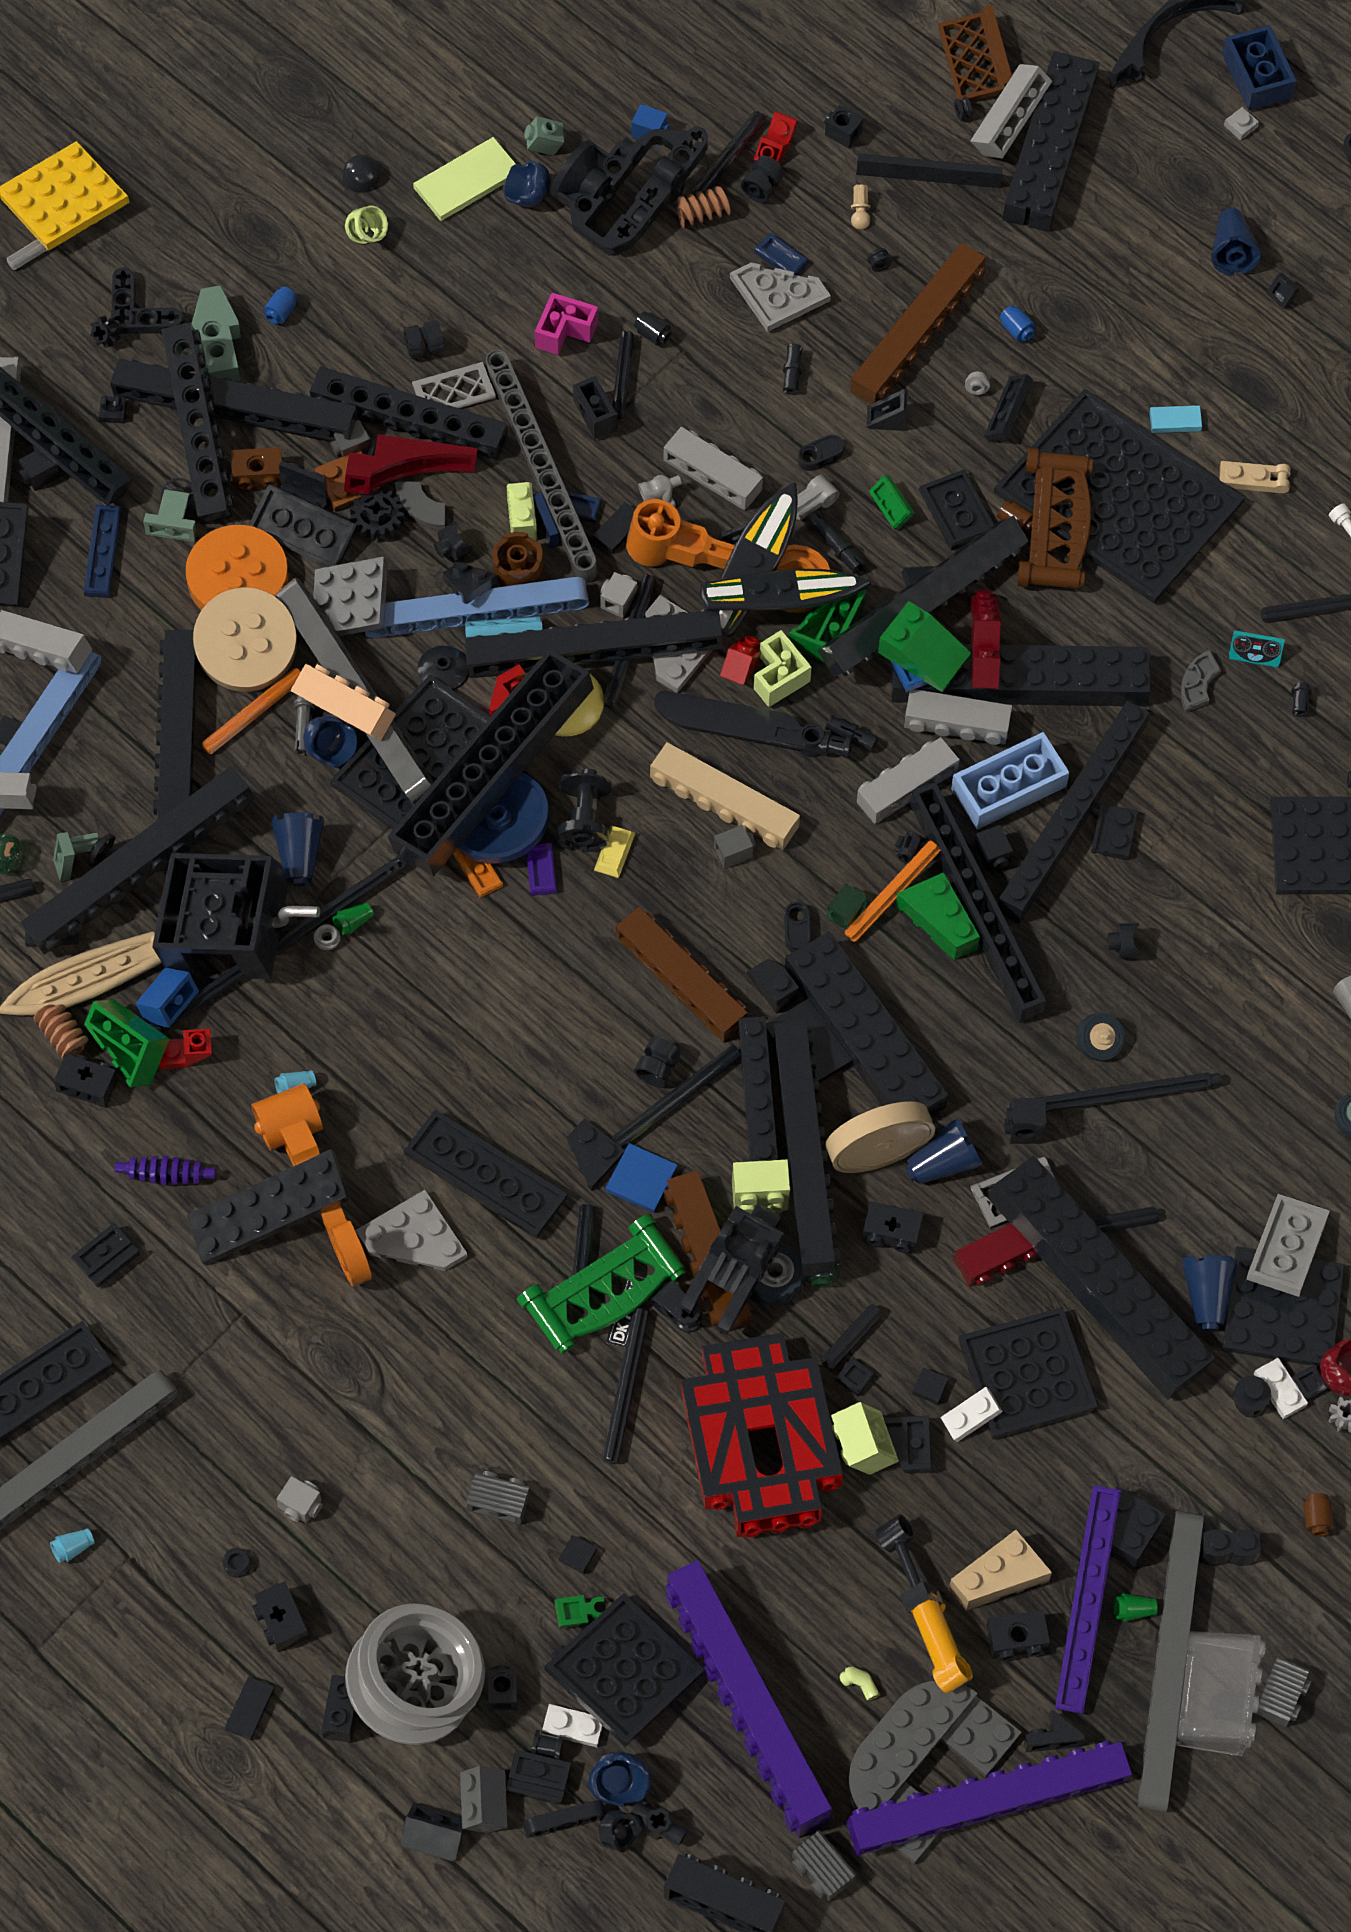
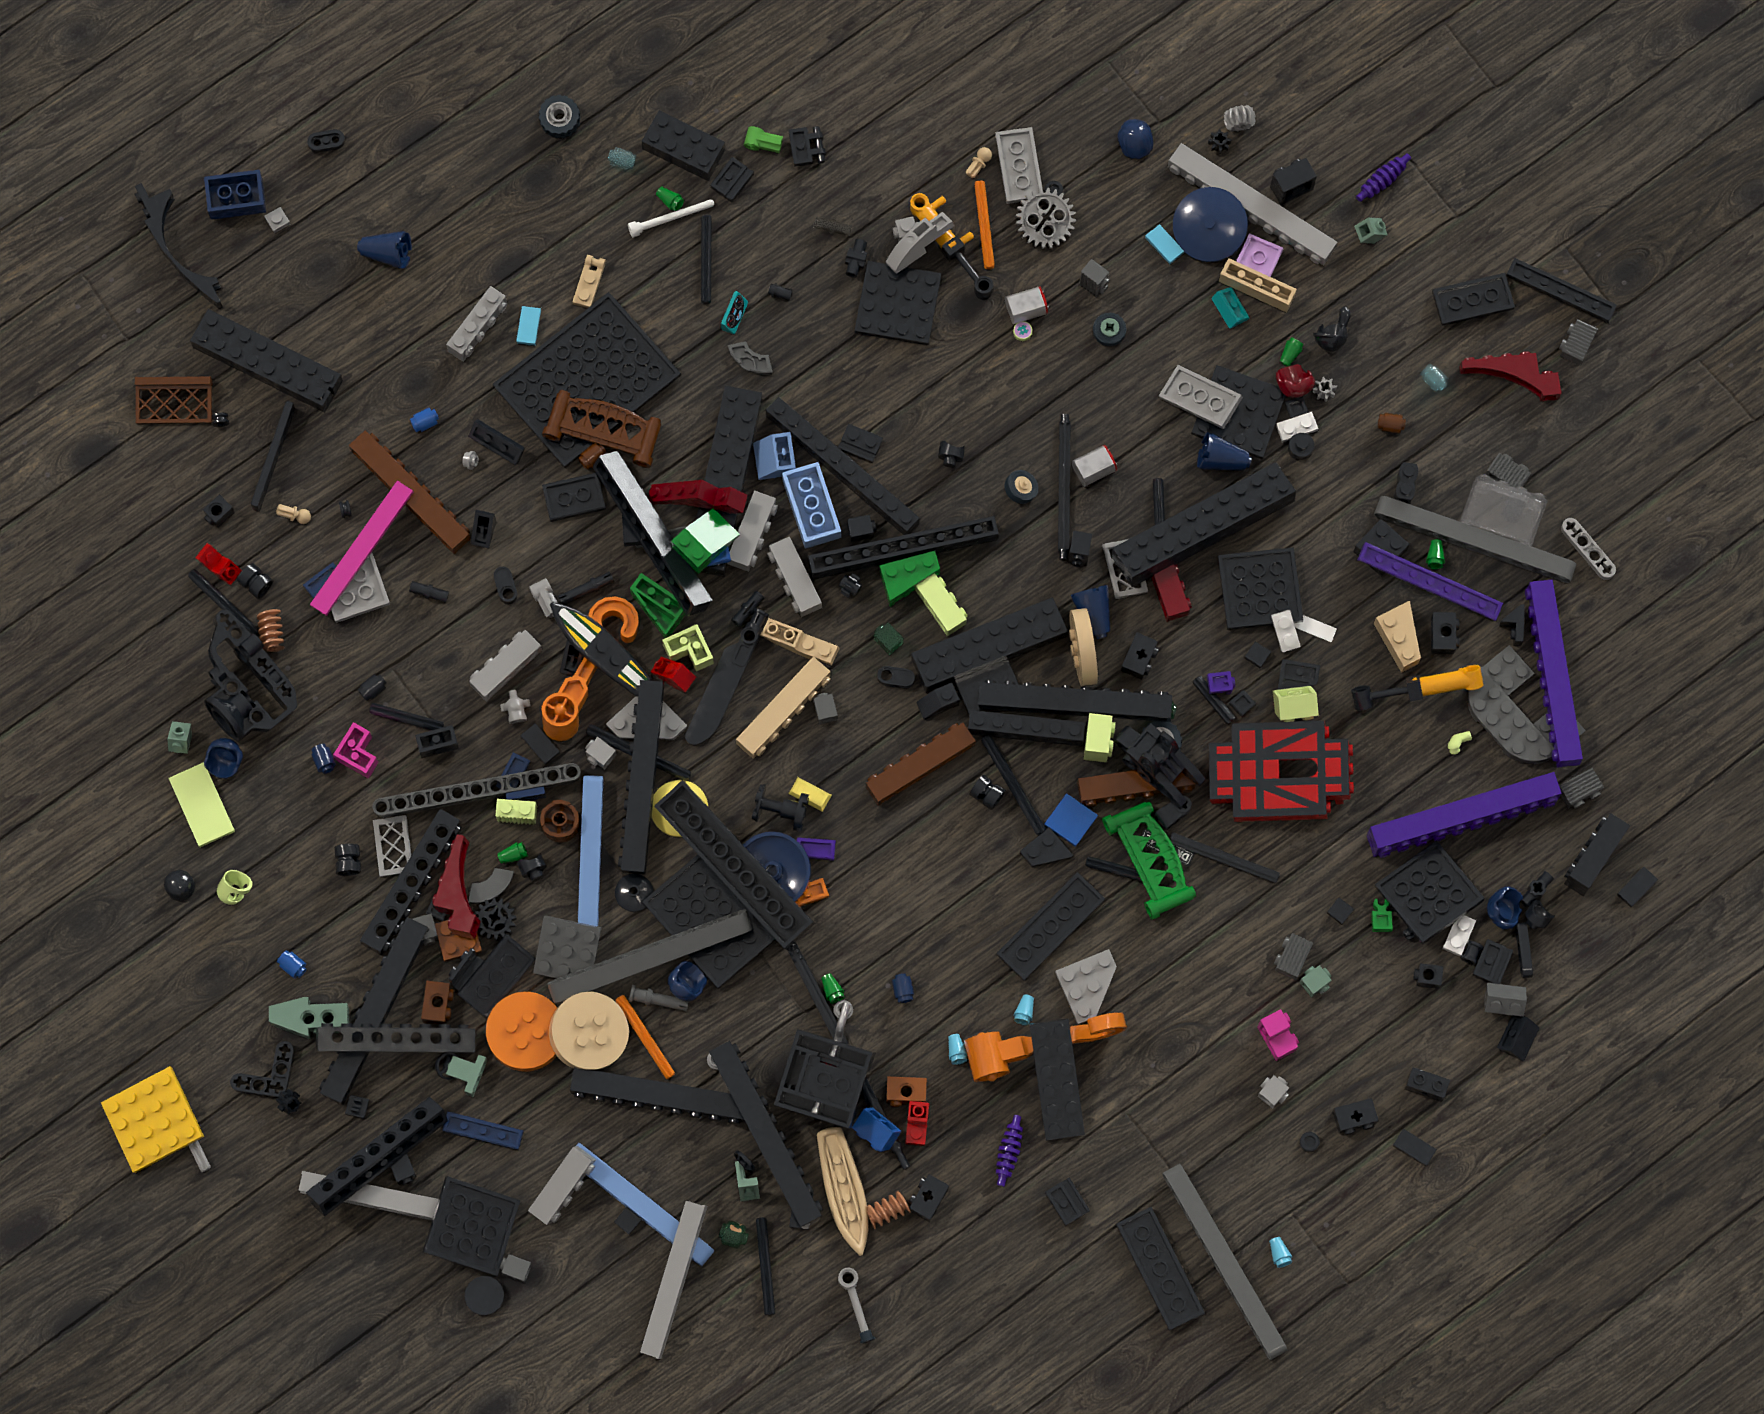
camera: 80 degrees left, 10 degrees up
green wedge [84,1000,169,1087] -> none
dark blue cone [272,812,324,886] -> none
light nougat brick [291,664,396,741] -> none
light grey wheel [345,1604,485,1745] -> none
black wing [443,562,498,604] -> none
medium azure tile [465,616,542,637] -> none
red slope [489,665,525,717] -> none
blue brick [631,104,670,146] -> none
black piece [700,569,871,611] -> none
orange axle [845,841,940,942] -> none
green plate [869,475,915,530] -> none
light grey brick [970,64,1052,158] -> none
black tile [1266,273,1300,309] -> none
none -> dark pink tile [310,481,414,616]
none -> dark blue brick [311,744,336,774]
none -> light grey brick [446,286,507,362]
none -> green cone [497,842,528,864]
none -> medium blue slope [753,432,796,480]
none -> tan slope [761,618,839,666]
none -> dark orange brick [886,1076,927,1107]
none -> dark blue brick [892,974,914,1003]
none -> yellowish green brick [915,573,968,636]
none -> tile [1013,321,1032,341]
none -> medium azure cone [1014,995,1034,1025]
none -> flat silver piece [1072,445,1117,487]
none -> dark purple bracket [1207,671,1235,694]
none -> dark pink brick [1257,1009,1299,1061]
none -> white sticker [1294,615,1337,642]
none -> sand green brick [1300,965,1332,998]
none -> light grey beam [1561,518,1616,580]

